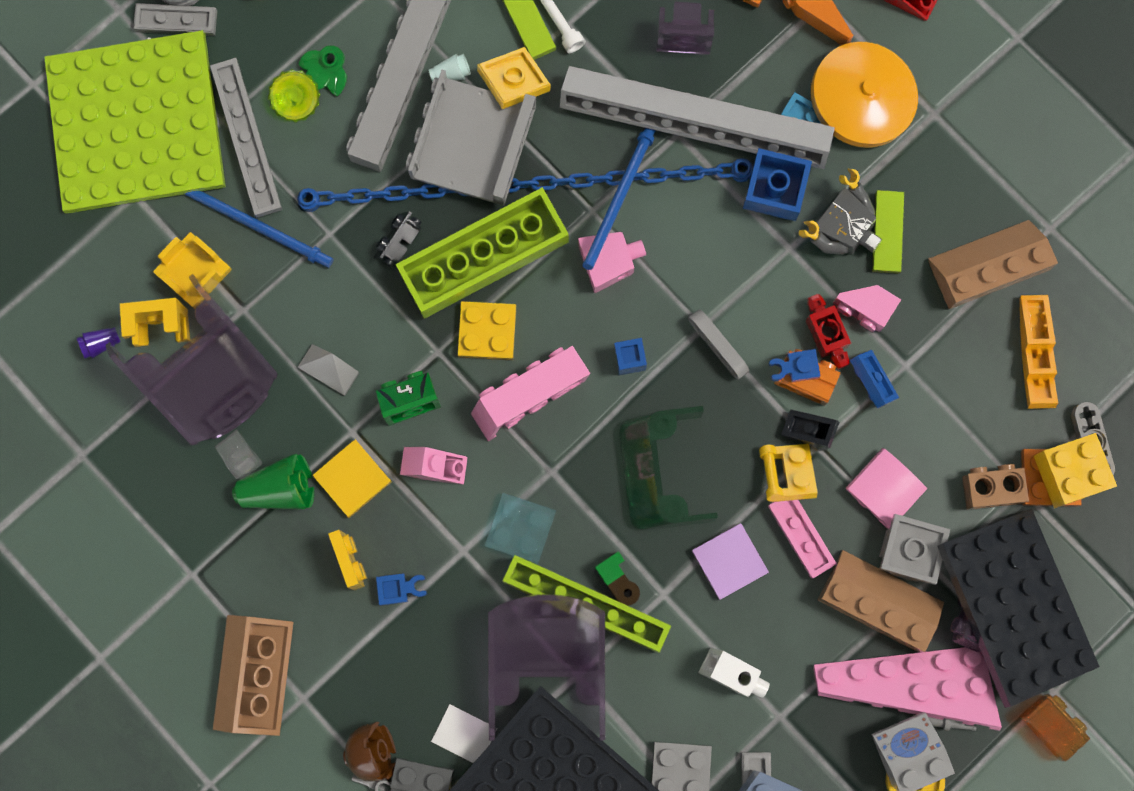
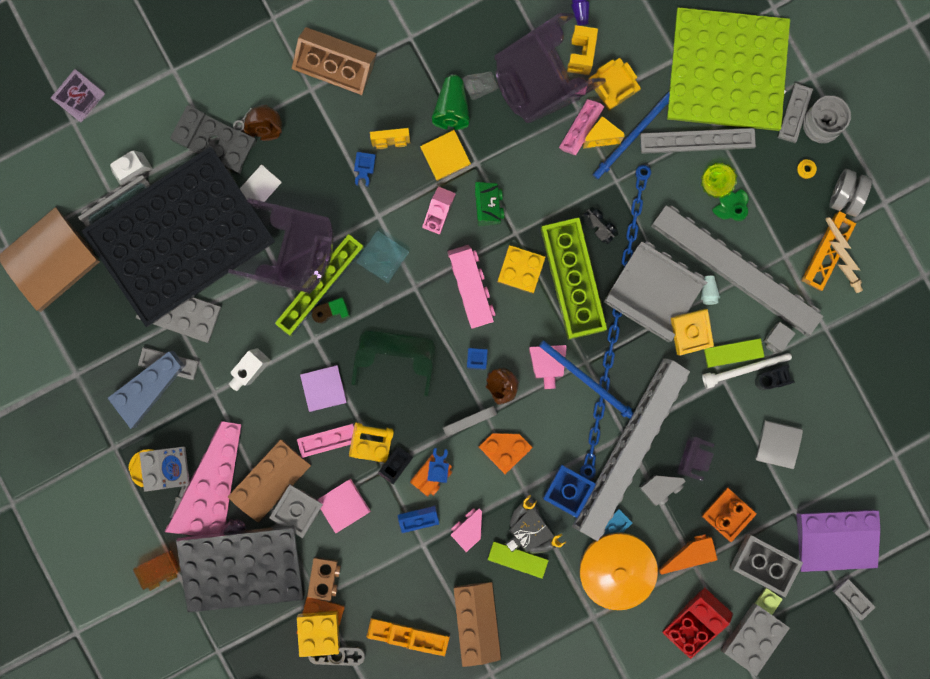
camera: 100 degrees right, 5 degrees up
light grey slope [298,344,359,396] -> none
red piece [806,294,851,370] -> none
none -> orange plate [479,433,532,474]
none -> reddish brown hair [485,368,519,405]
none -> bright pink plate [559,99,604,155]
none -> yellow slope [583,116,624,149]
none -> light grey slope [639,475,686,506]

